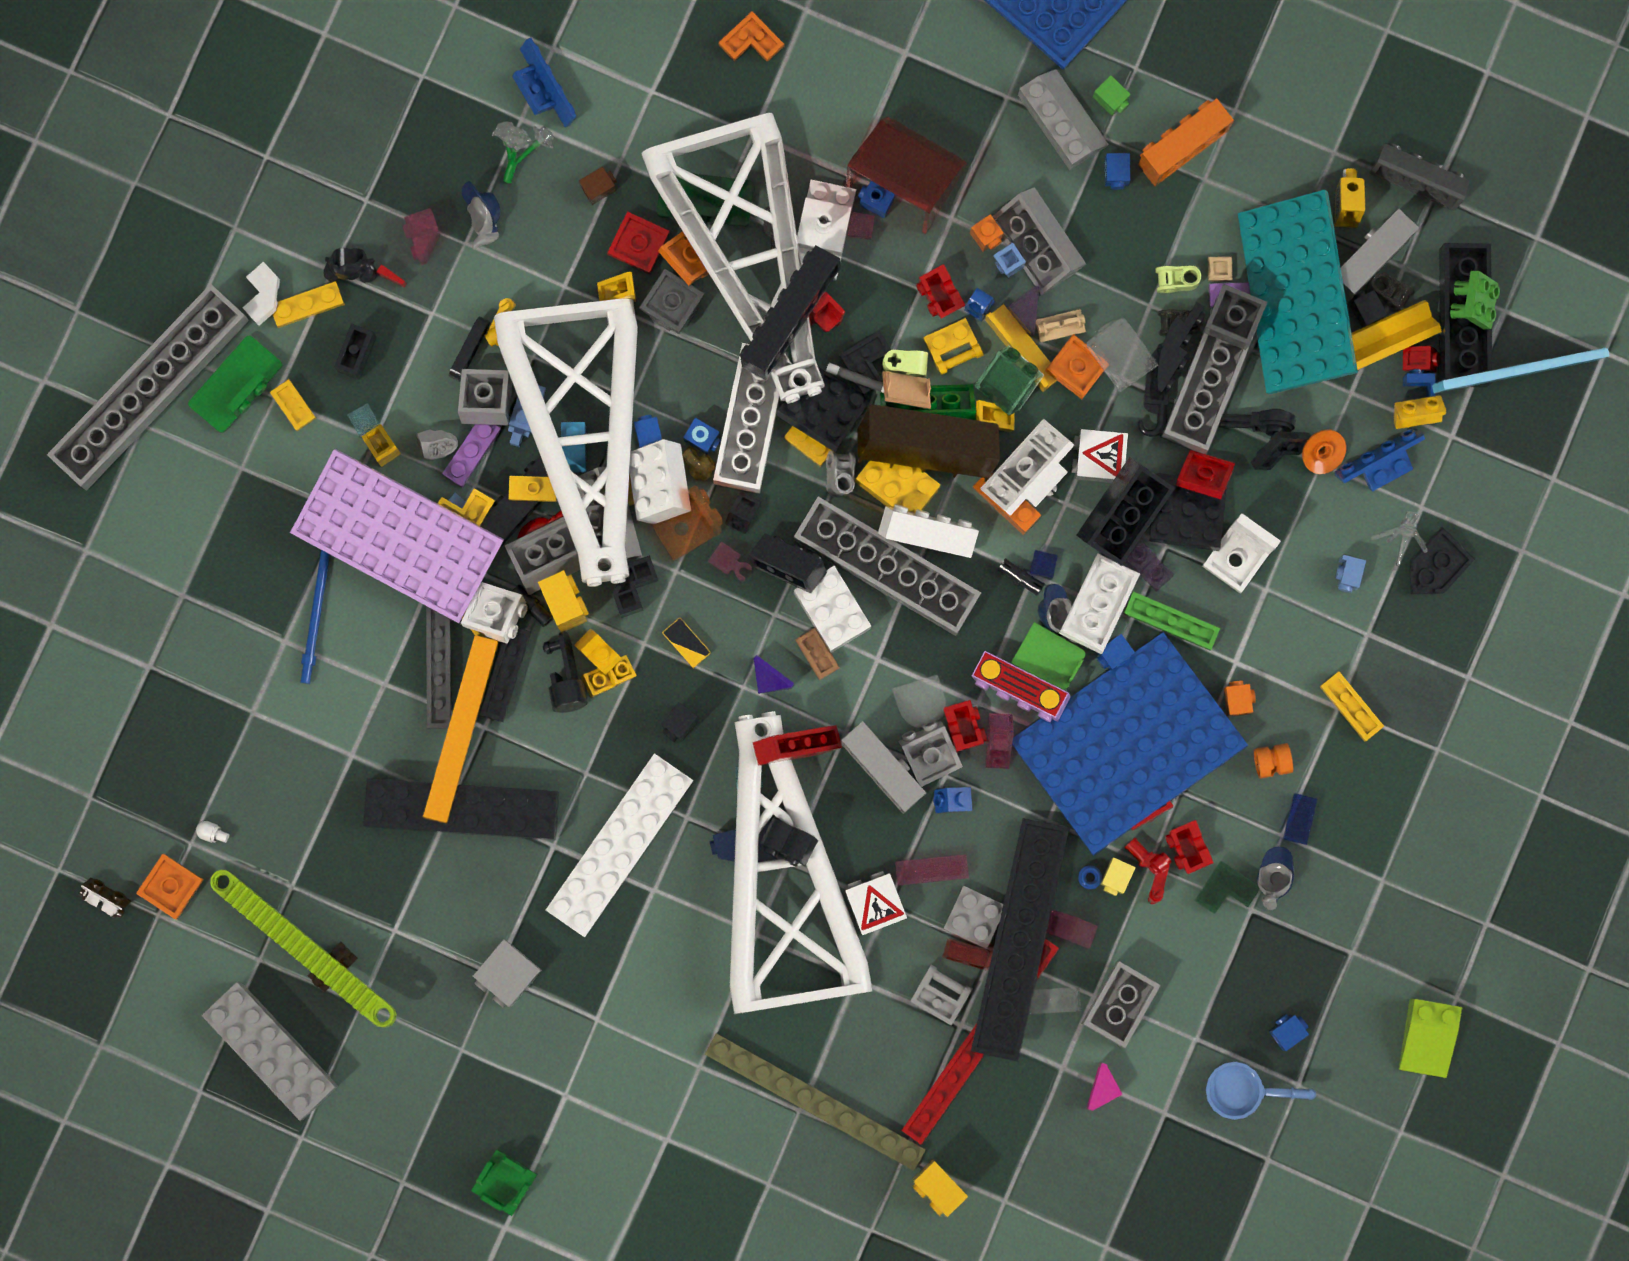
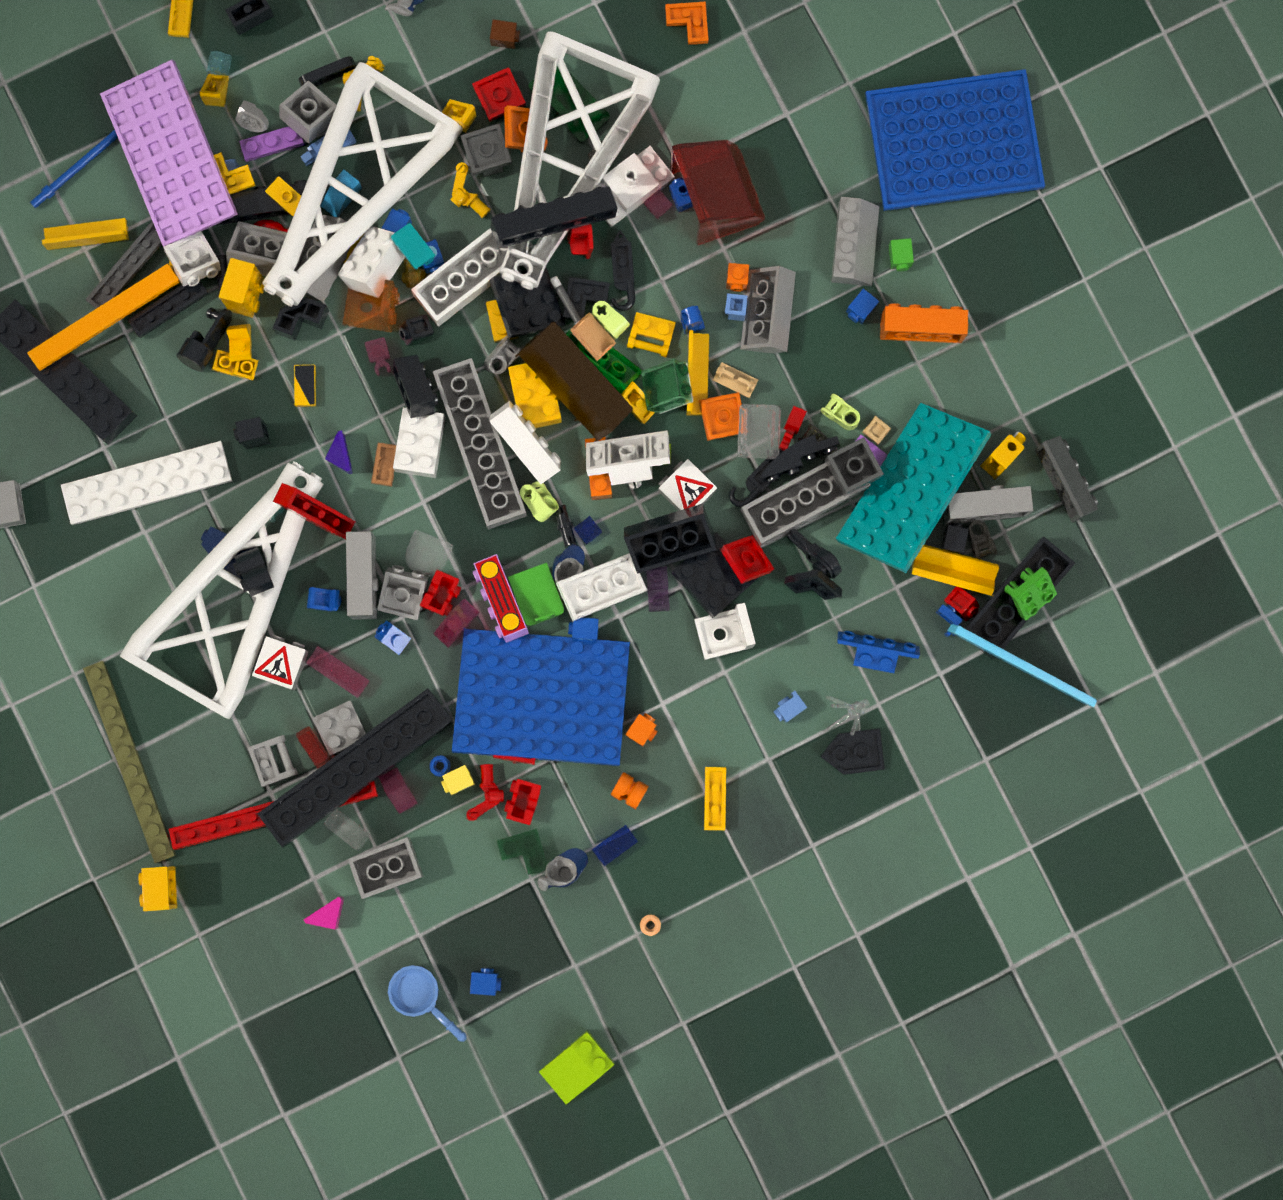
camera: 40 degrees right, 0 degrees up
red cylinder [916,264,965,319] -> none
clear purple slope [1008,286,1039,337] -> none
bright green plate [1123,592,1220,651] -> none
orange dish [1302,429,1346,474] -> none
yellow bracket [1394,395,1446,429] -> none
none -> yellow panel [42,218,129,250]
none -> blue bracket [307,587,341,612]
none -> teal panel [391,223,435,269]
none -> yellow pin [450,162,491,219]
none -> yellowish green piece [520,481,559,522]
none -> black plate [611,230,636,311]
none -> light nougat plate [640,915,661,936]
none -> red piece [779,406,807,451]

